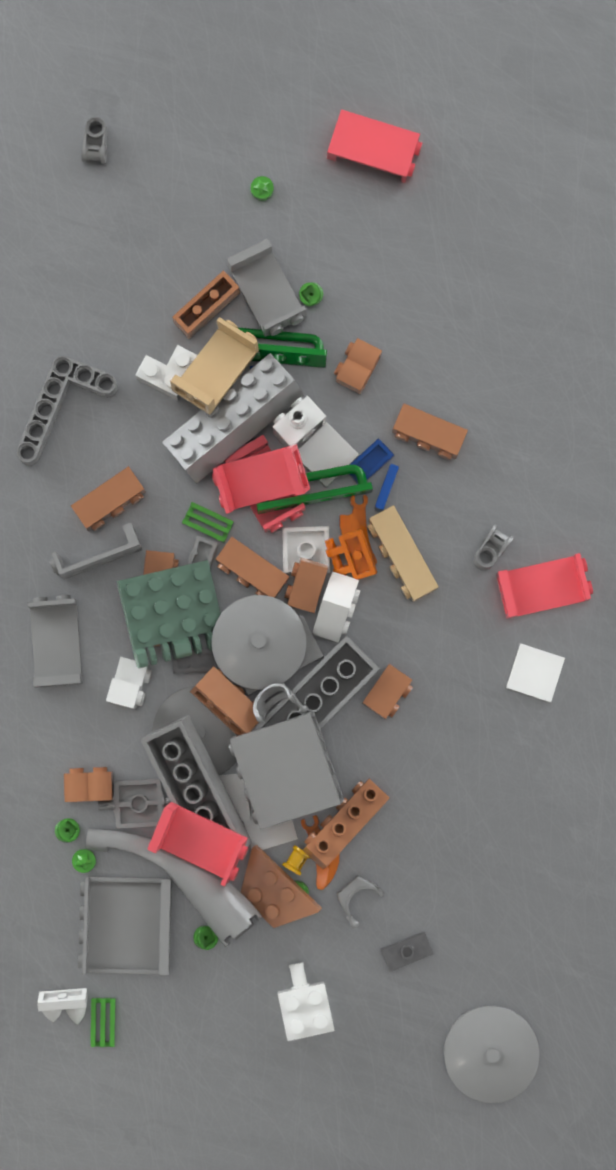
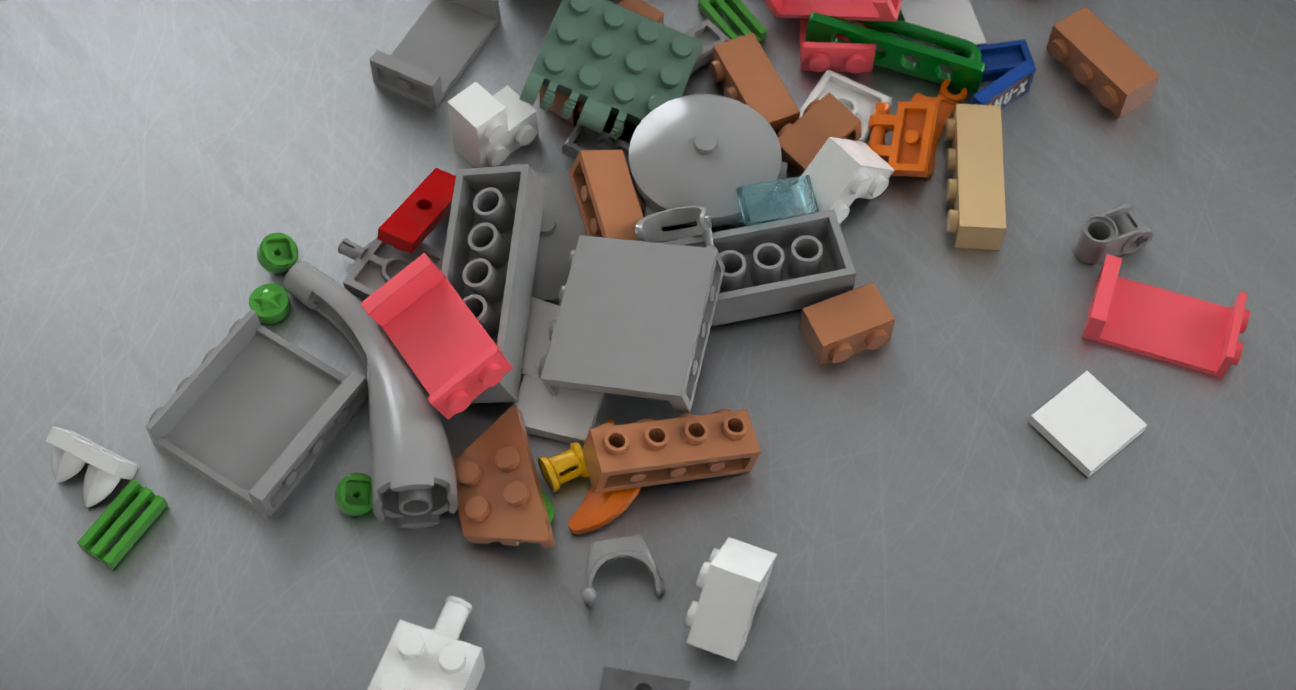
camera: 35 degrees right, 25 degrees down
nougat brick [64,767,114,802] -> none
none -> red tile [377,168,456,254]
none -> white brick [684,537,777,661]
none -> clear light blue plate [736,175,819,226]

